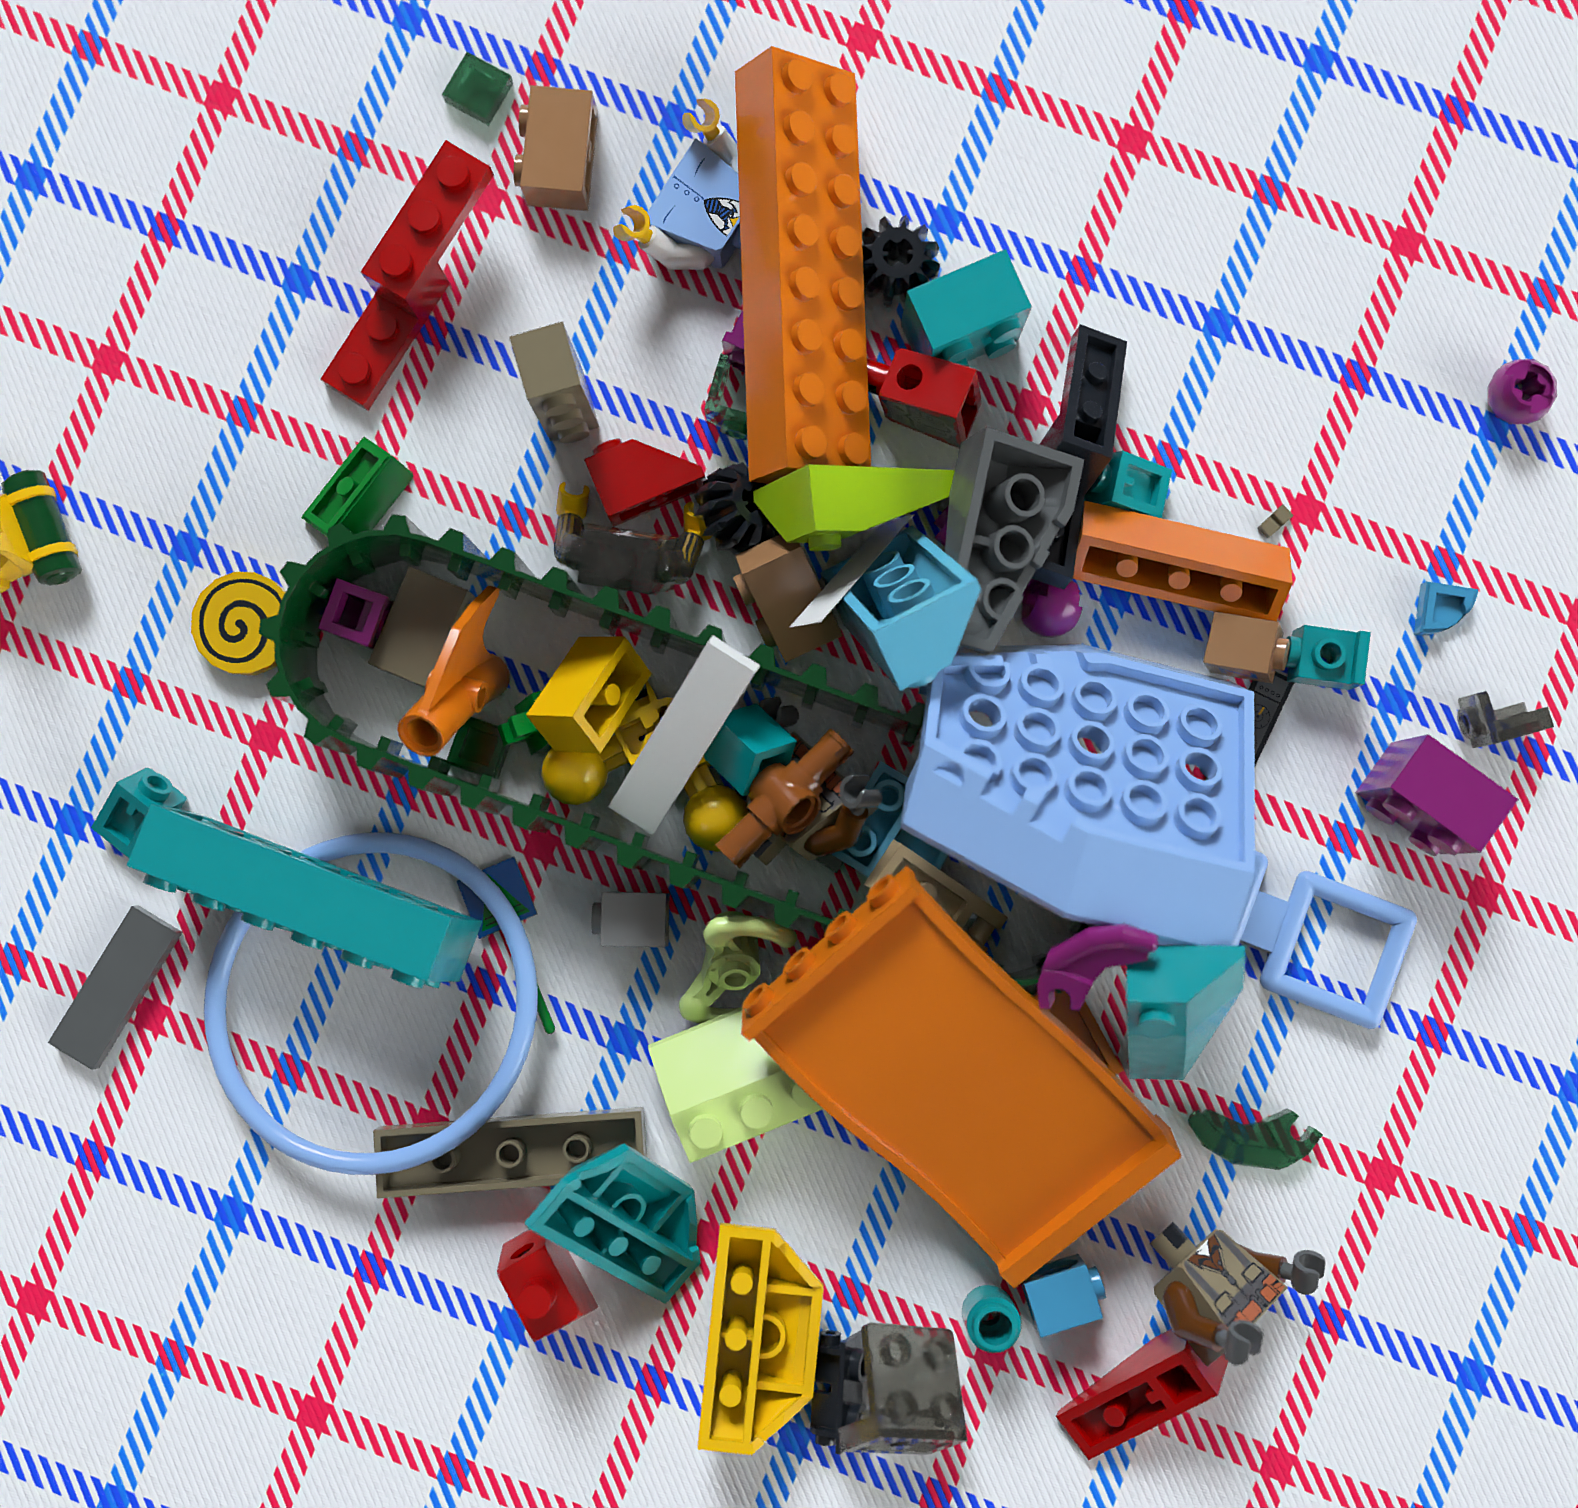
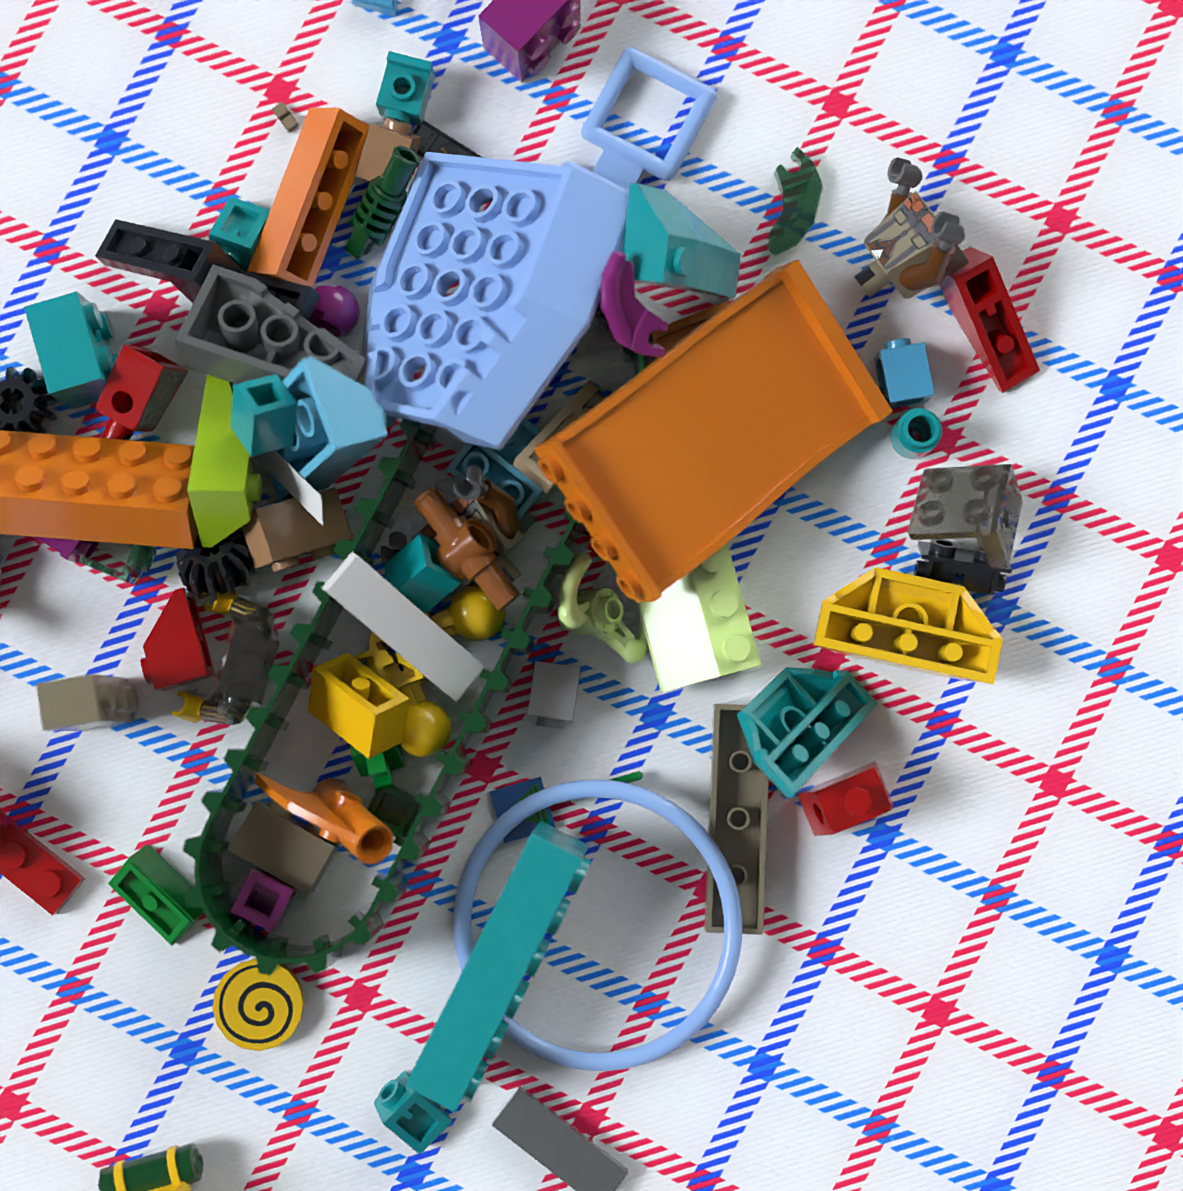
camera: 85 degrees left, 0 degrees up
none -> teal brick [231,374,297,457]
none -> dark green hinge [345,146,421,259]

